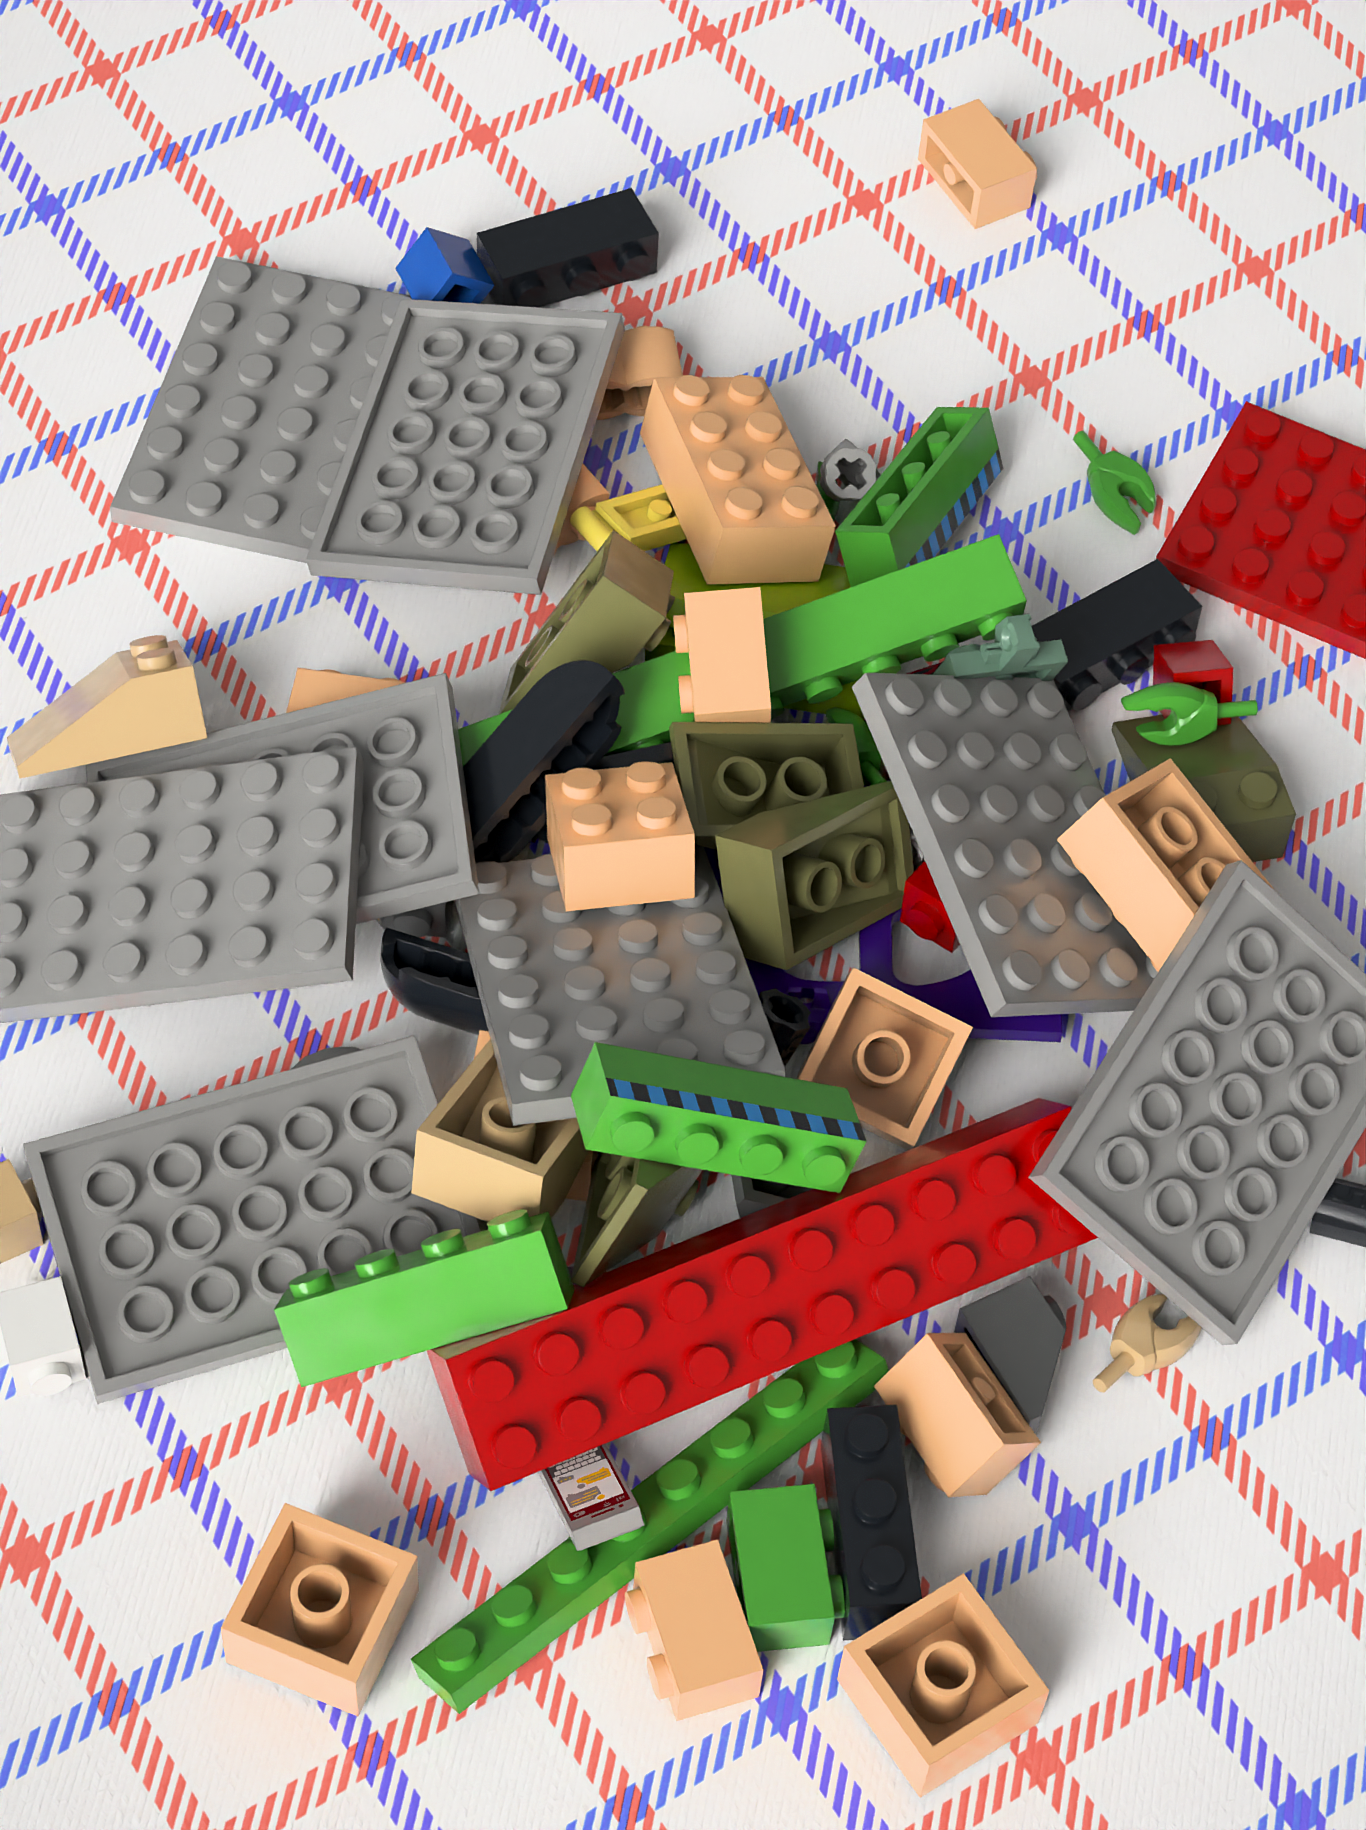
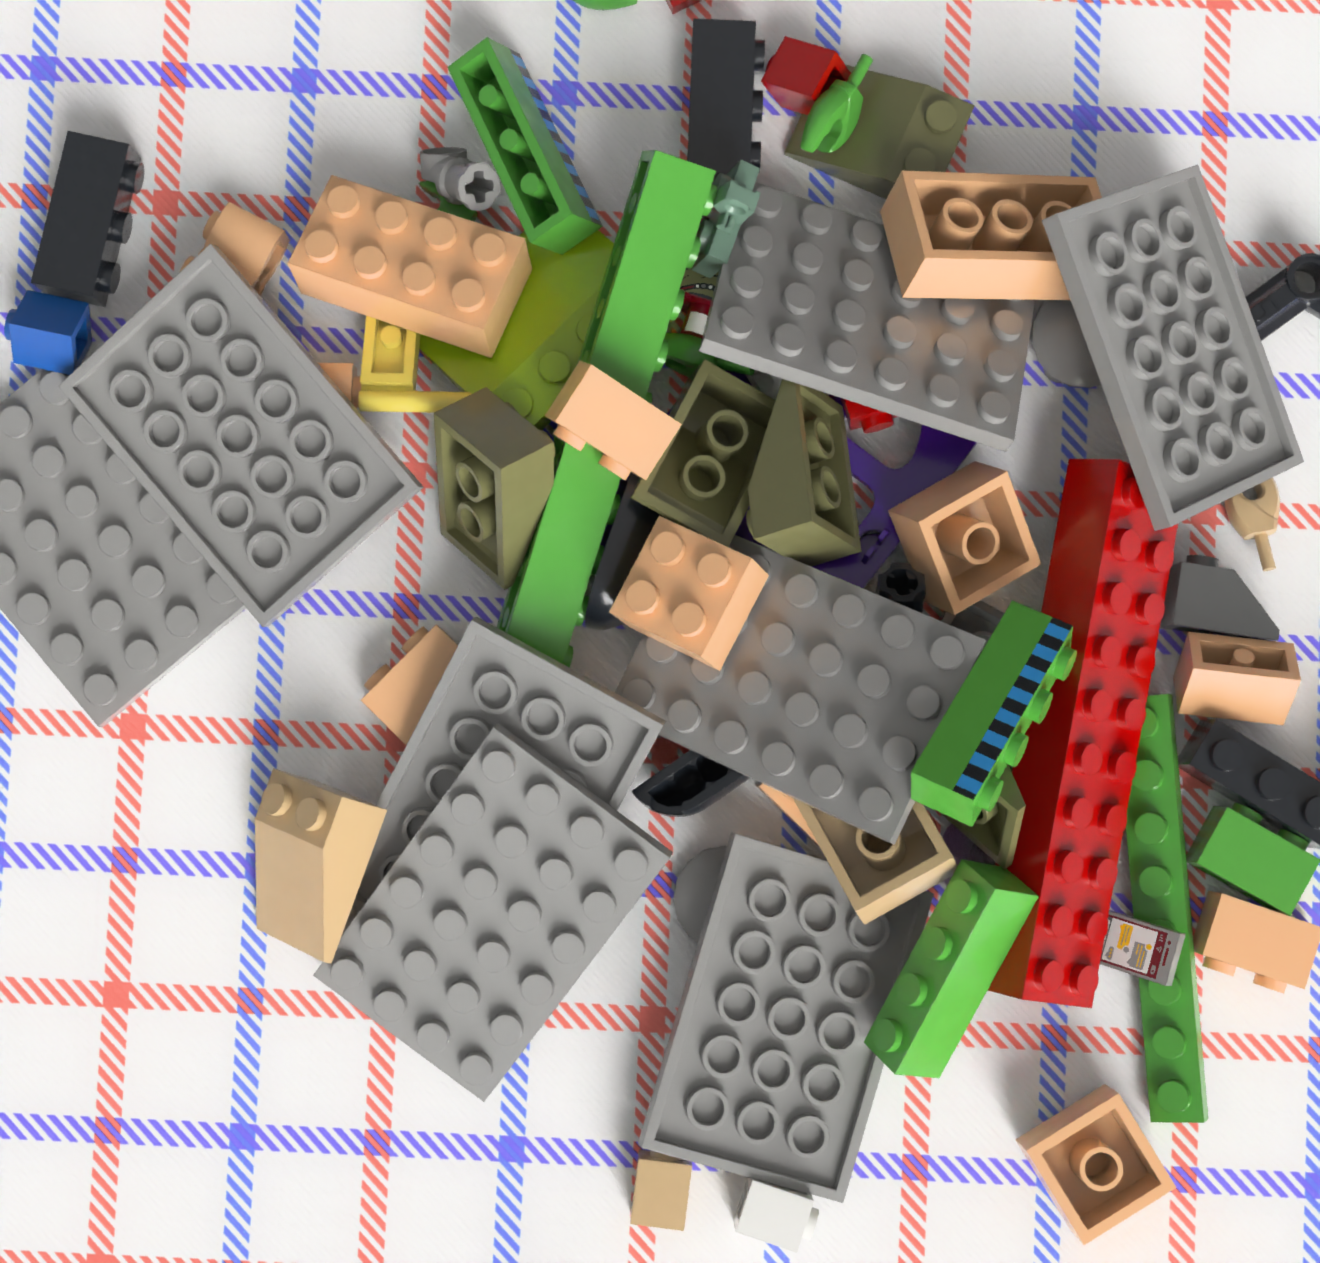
camera: 55 degrees left, 30 degrees up
black brick [463,660,625,864] -> none

